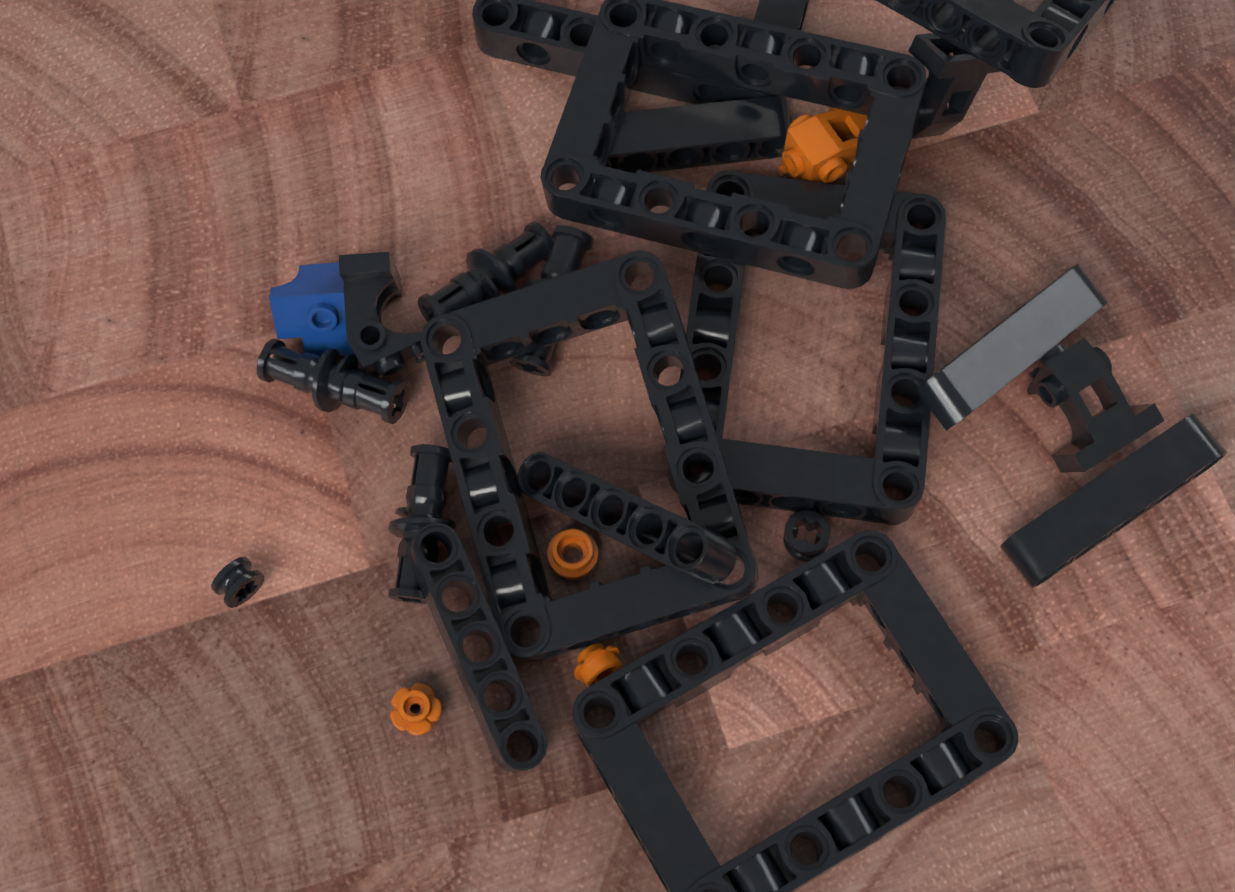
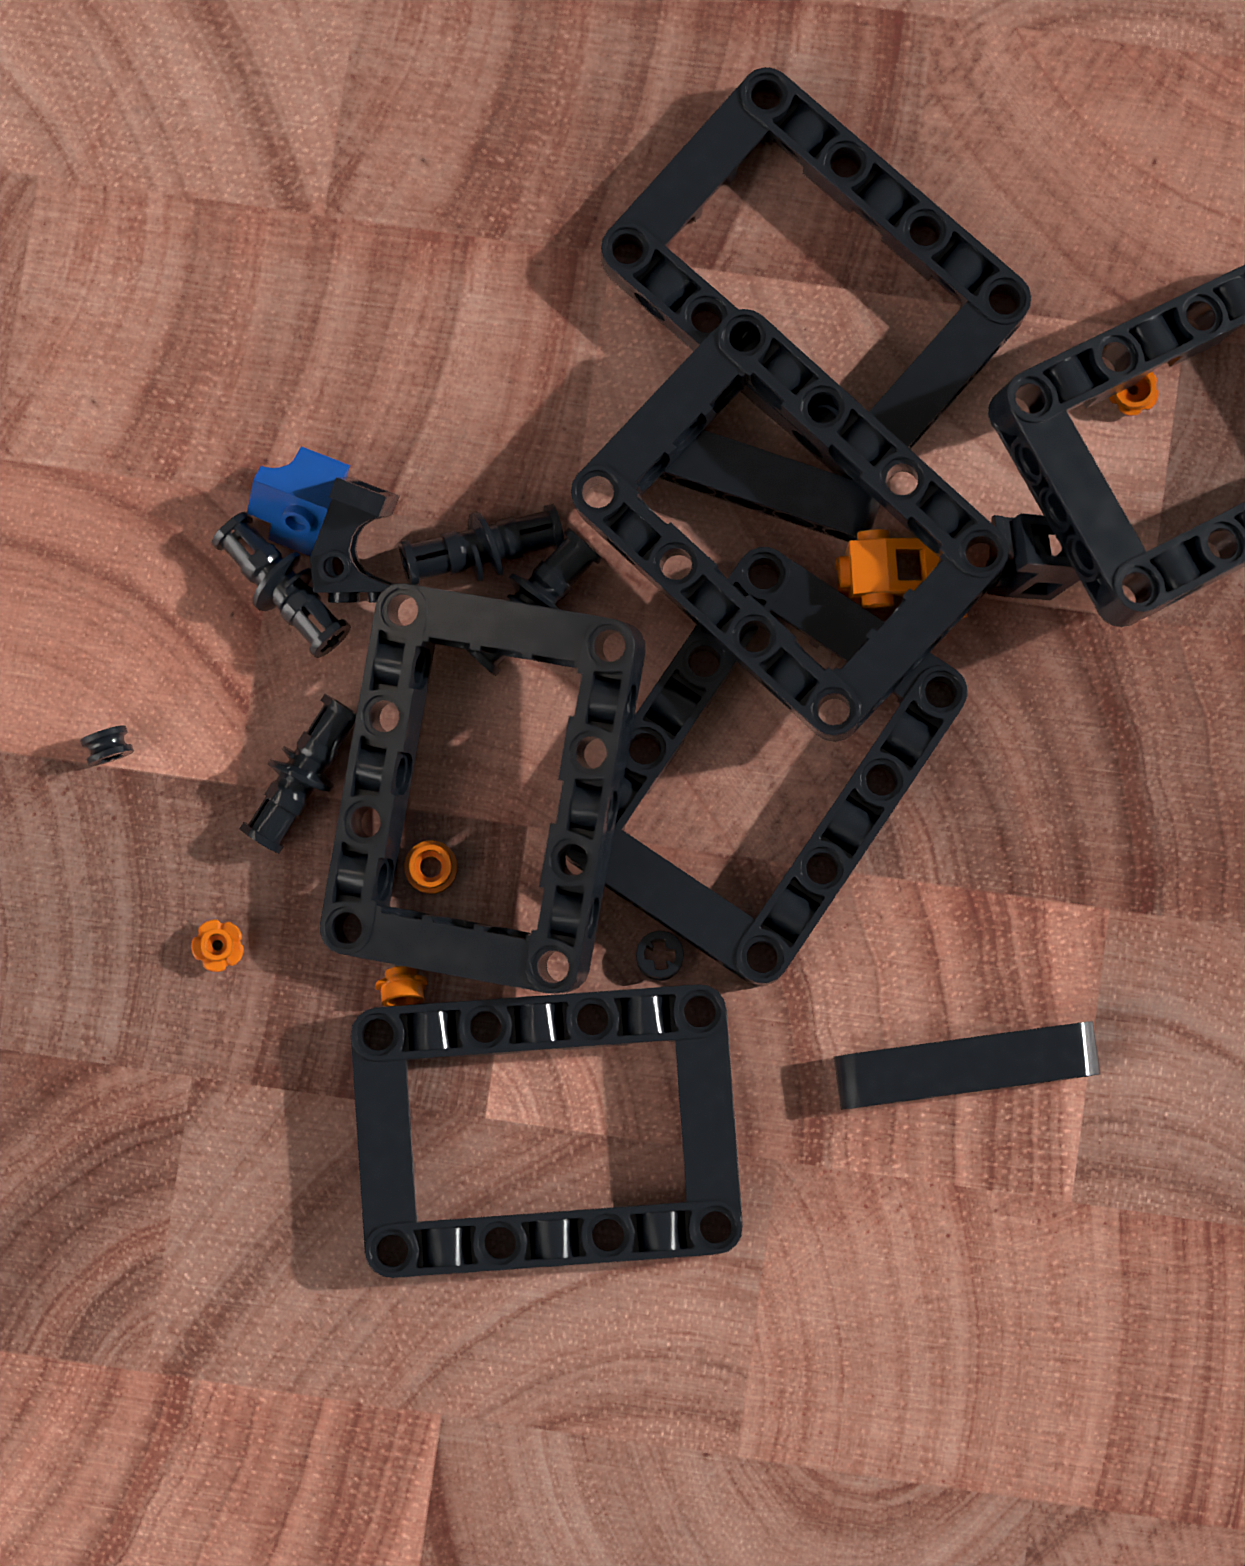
camera: 25 degrees right, 15 degrees up
black beam [409,522,547,773] -> none
black beam [517,452,736,584] -> none
beam [915,264,1108,430] -> none
black tile [1027,338,1165,473] -> none

